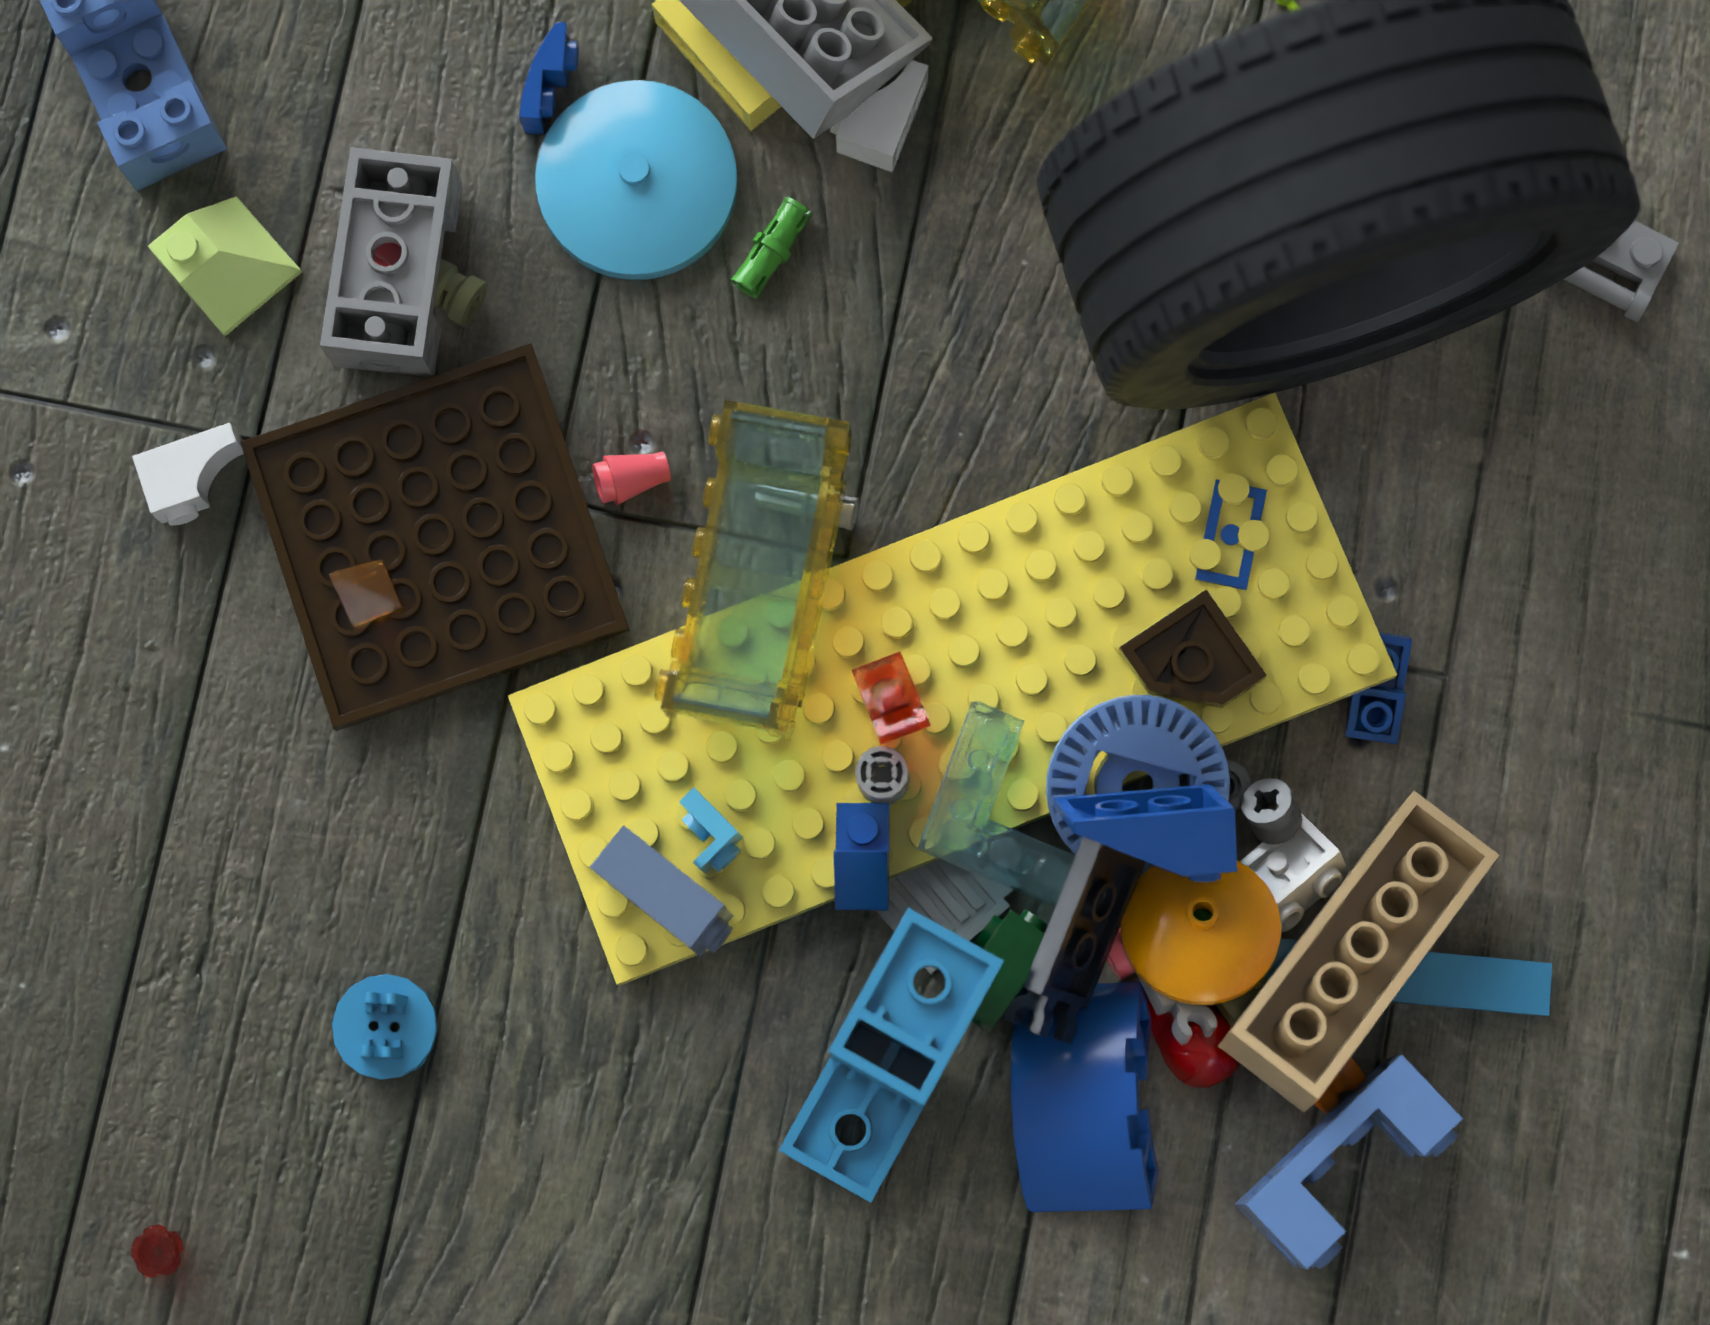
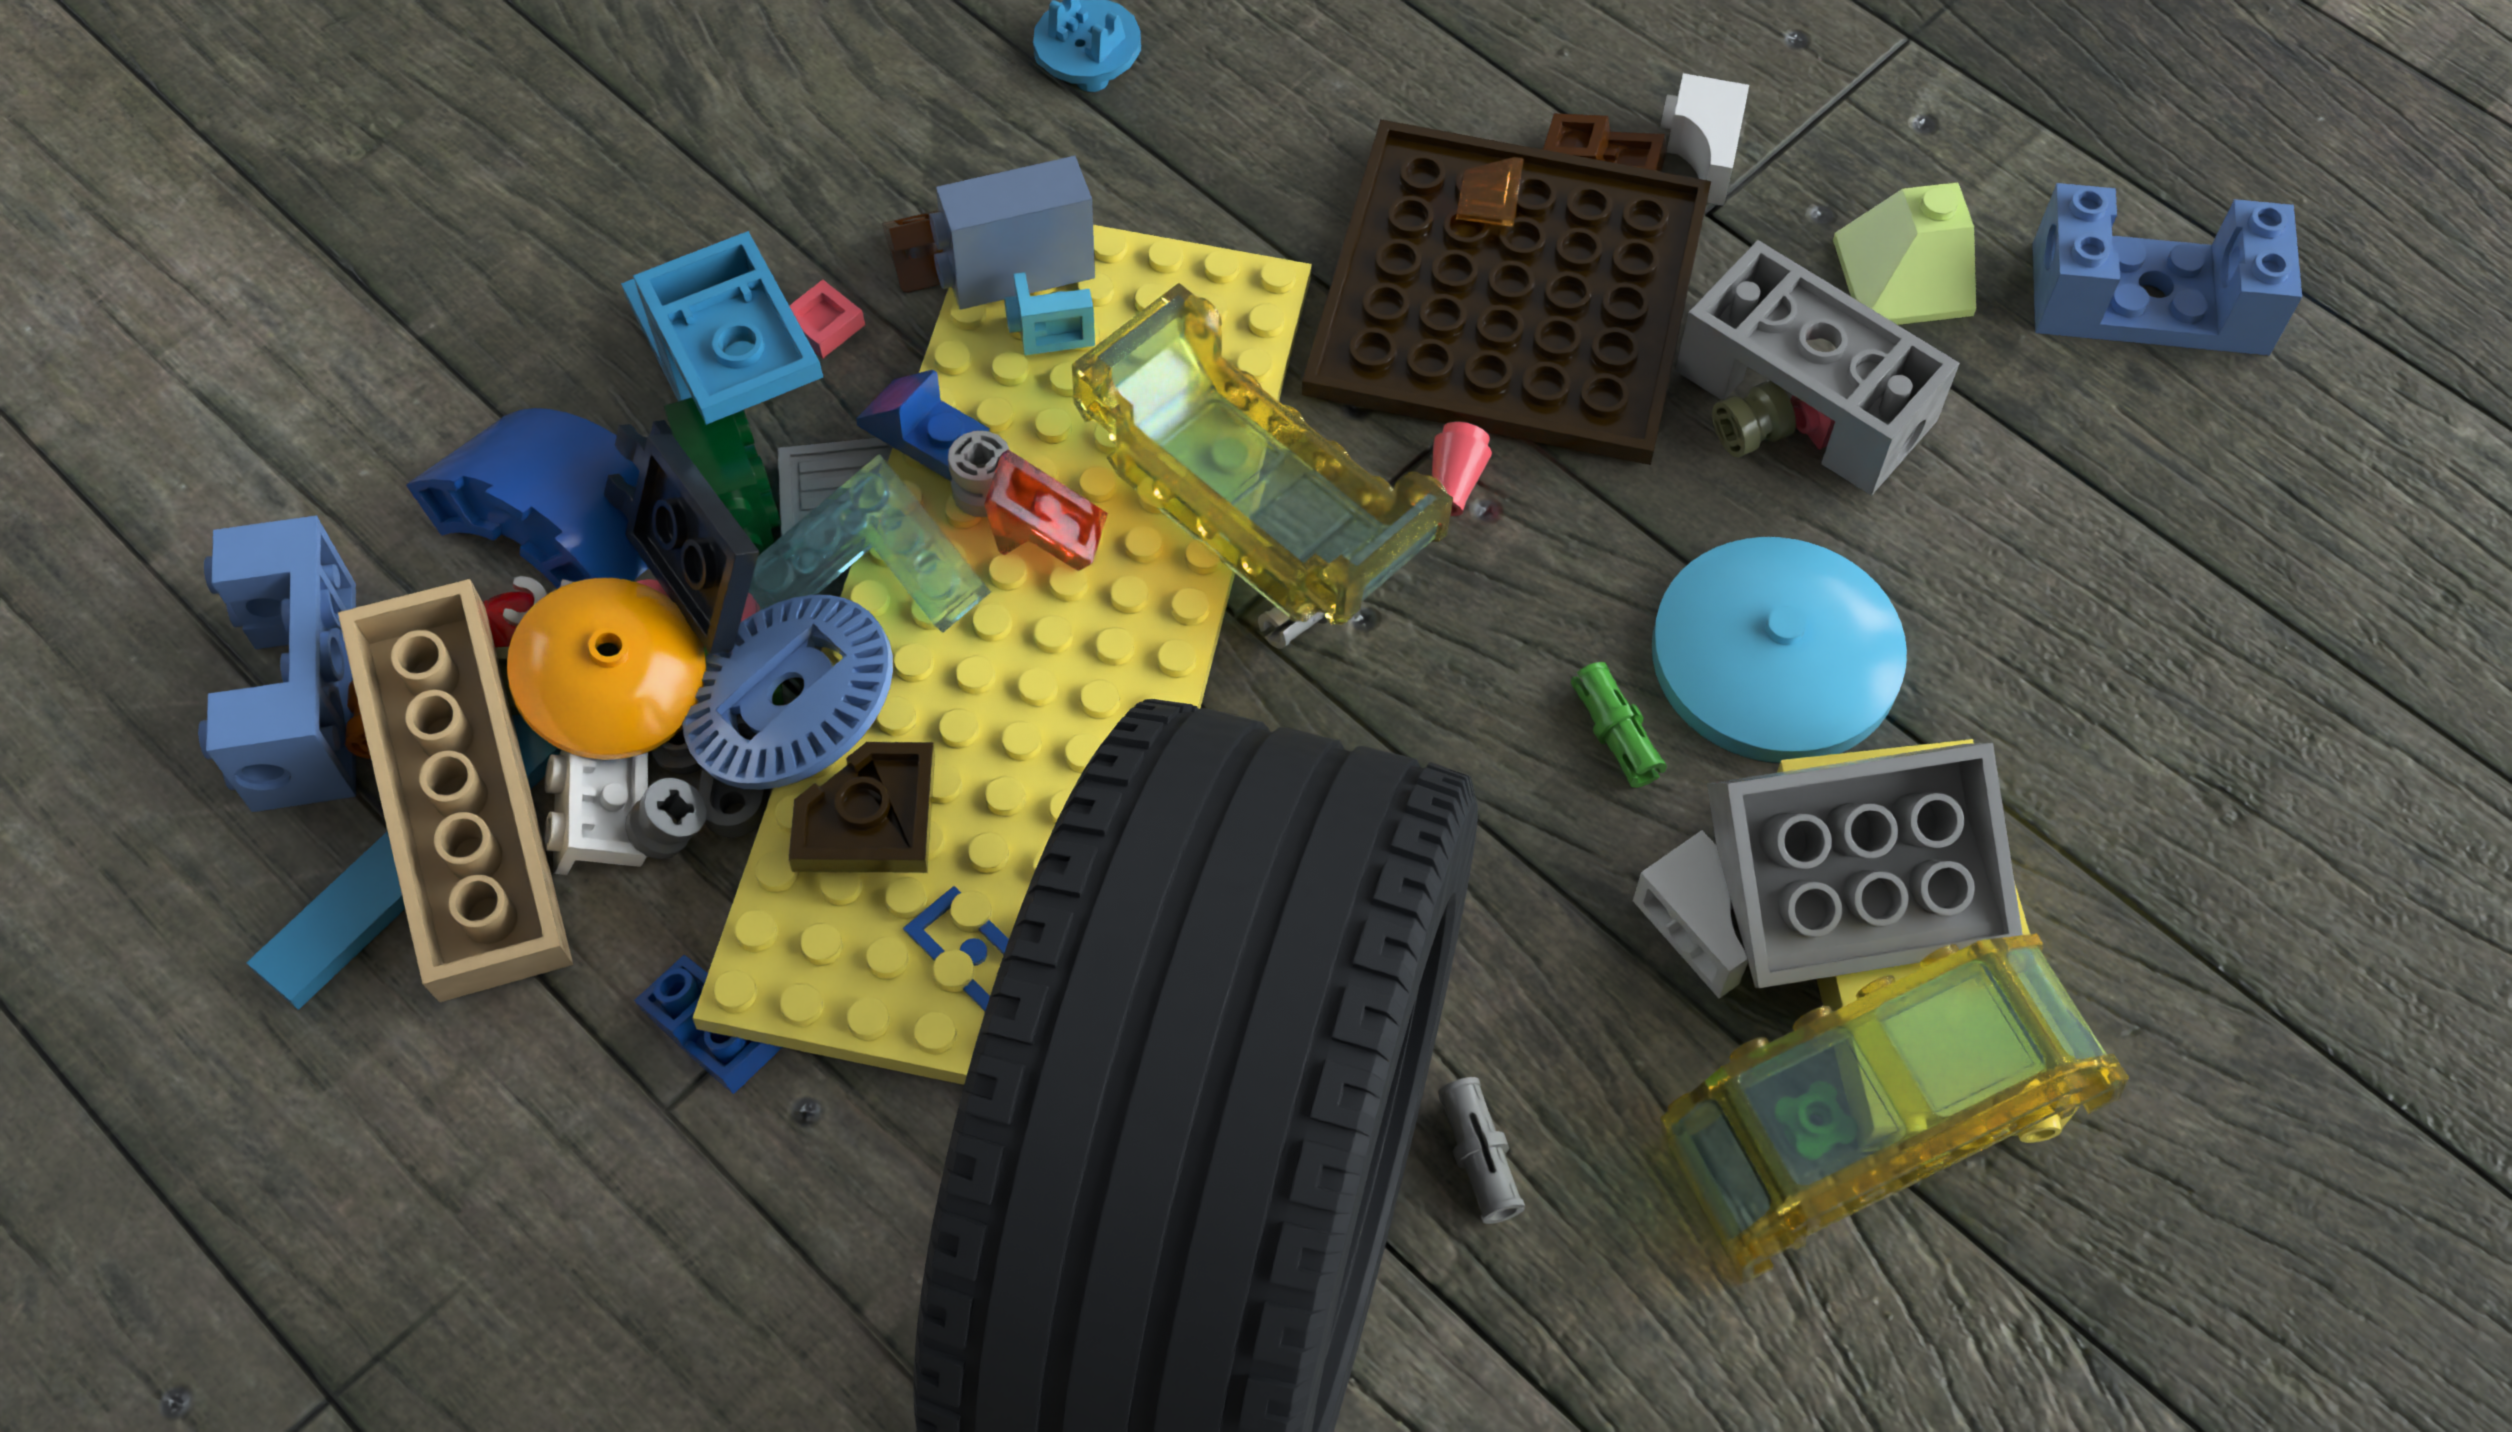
camera: 120 degrees right, 20 degrees down
blue slope [519,22,579,135] -> none
blue slope [1054,784,1237,882] -> none
none -> coral plate [789,279,865,359]
none -> reddish brown slope [882,210,943,292]
none -> reddish brown slope [1543,113,1667,172]

